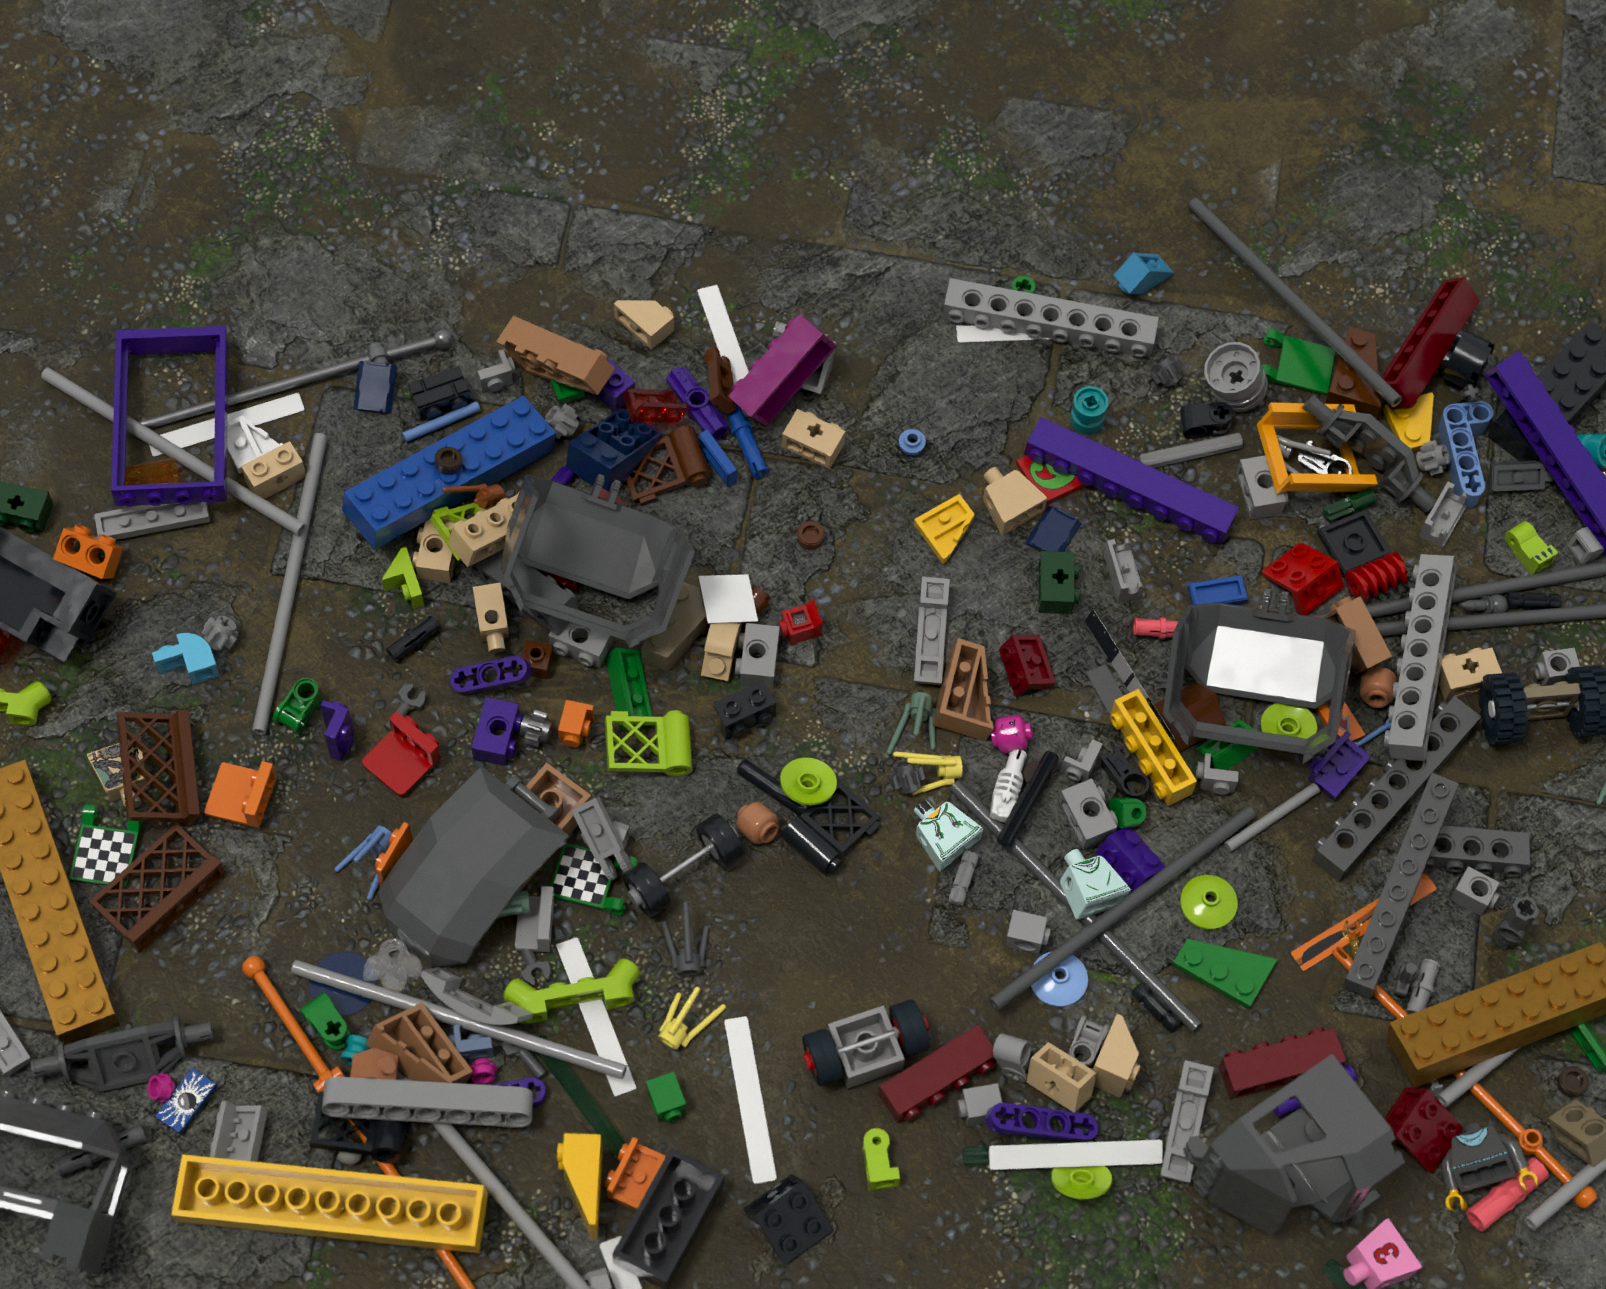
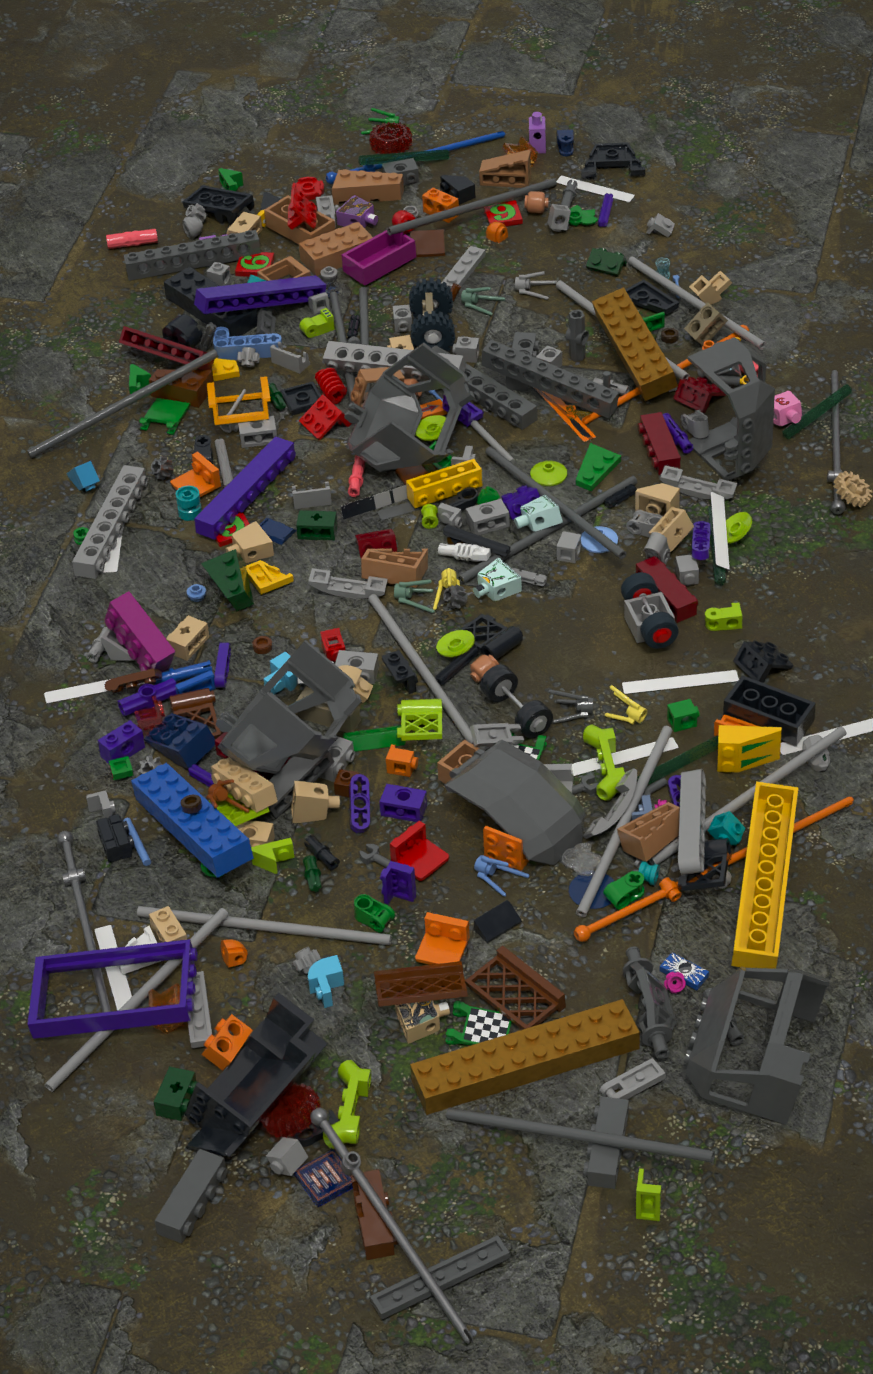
camera: 80 degrees left, 20 degrees down
light grey bracket [210,1101,268,1162] -> none
nougat brick [350,1048,399,1080] -> none
dark blue piece [353,361,397,413] -> none
medium nougat wedge [496,316,615,395] -> none
flat silver gear [520,710,553,747] -> none
tan slope [614,300,674,350] -> none
dark pink head [991,714,1033,754] -> none
blue tile [1187,575,1248,605] -> none
light grey wheel [1204,342,1268,412] -> none
piece [1298,441,1353,474] -> none
dark grey plate [1302,394,1437,513] -> none
none -> green slope [129,364,151,394]
none -> orange bracket [170,452,221,497]
none -> dark green wedge [201,549,254,611]
none -> dark purple beam [214,643,231,688]
none -> orange piece [220,939,248,968]
none -> medium azure brick [264,652,298,694]
none -> dark green axle [303,855,322,892]
none -> light grey piece [368,594,474,745]
none -> lime bush [421,504,438,529]
none -> light grey brick [453,337,479,363]
none -> black slope [474,900,522,943]
none -> teal brick [708,811,745,846]

